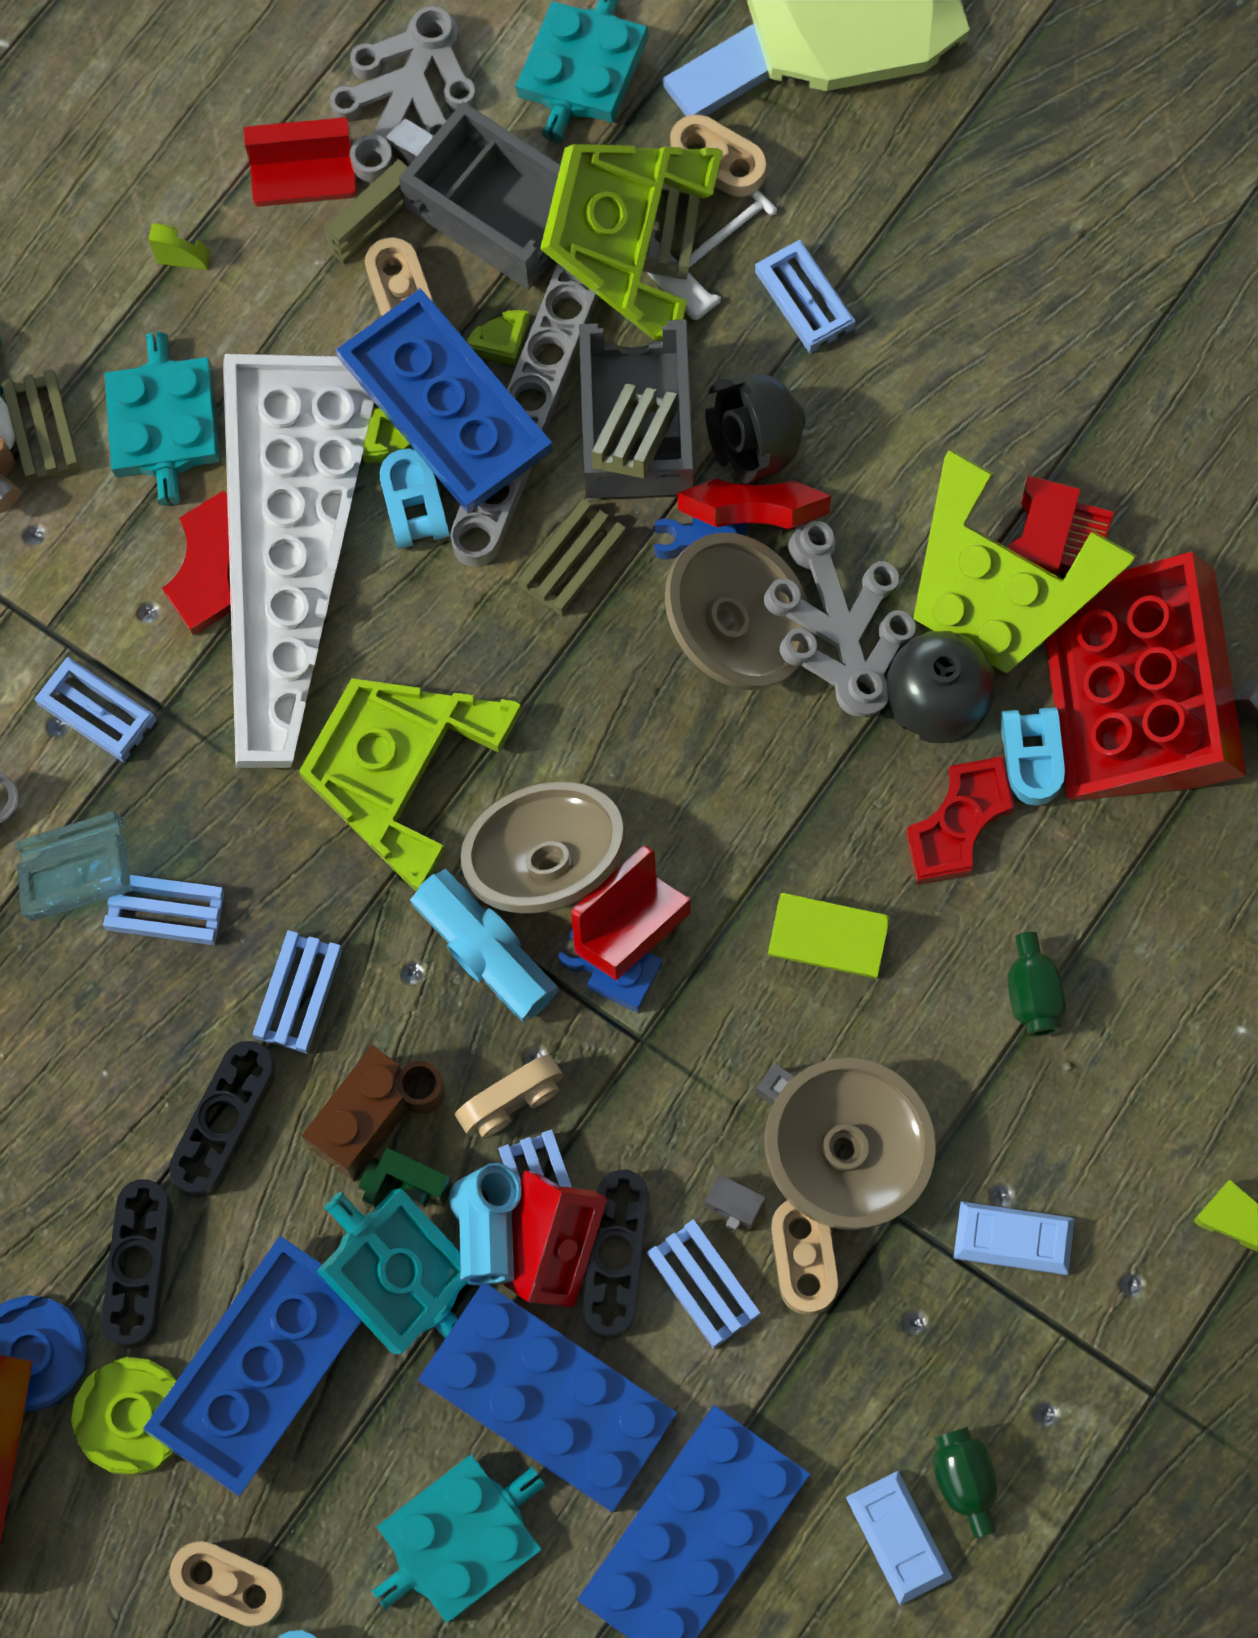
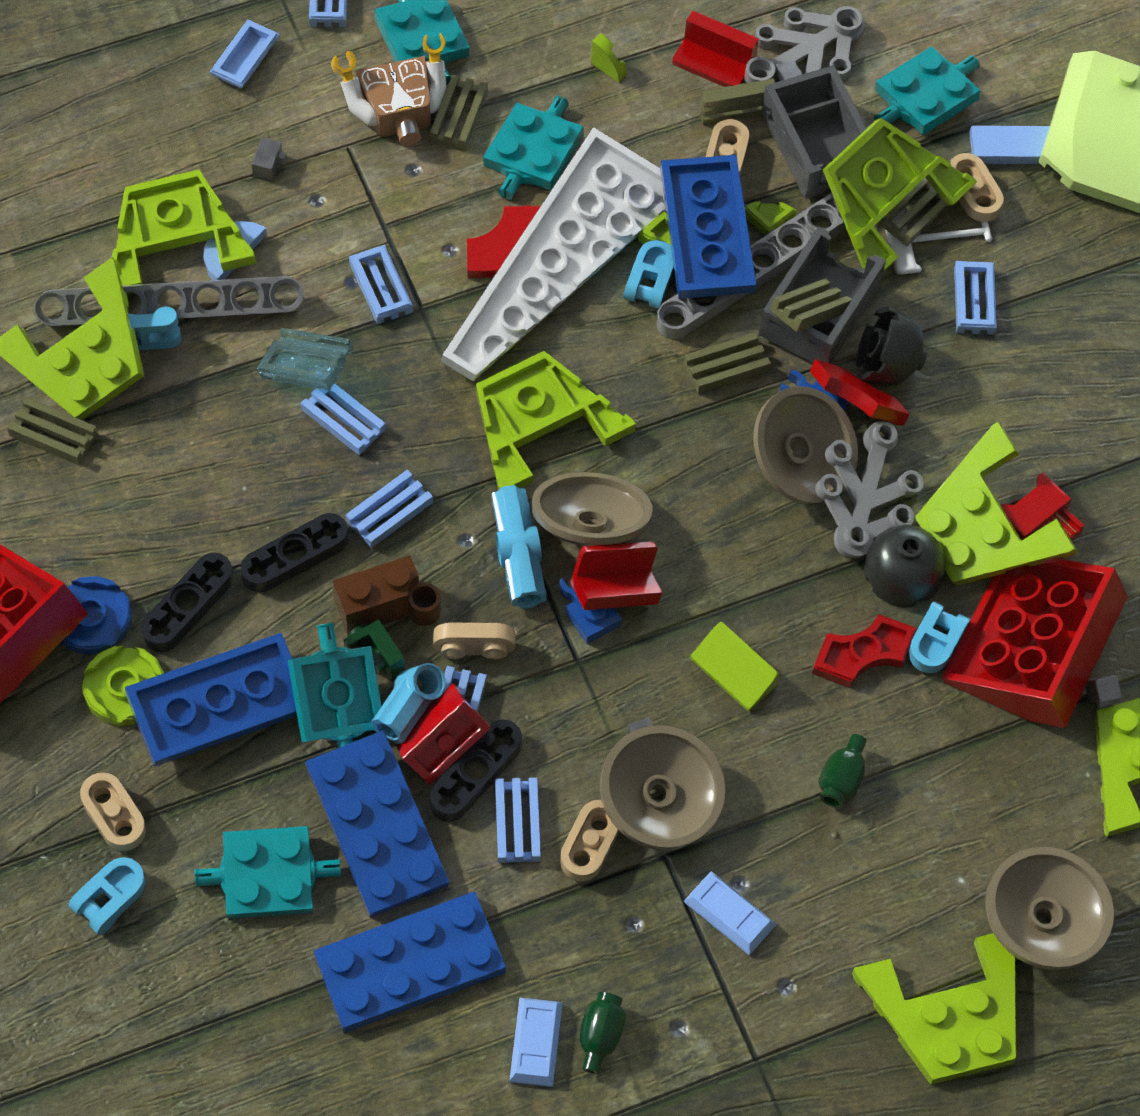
camera: 25 degrees right, 10 degrees down
flat silver piece [705,1174,765,1233] -> none

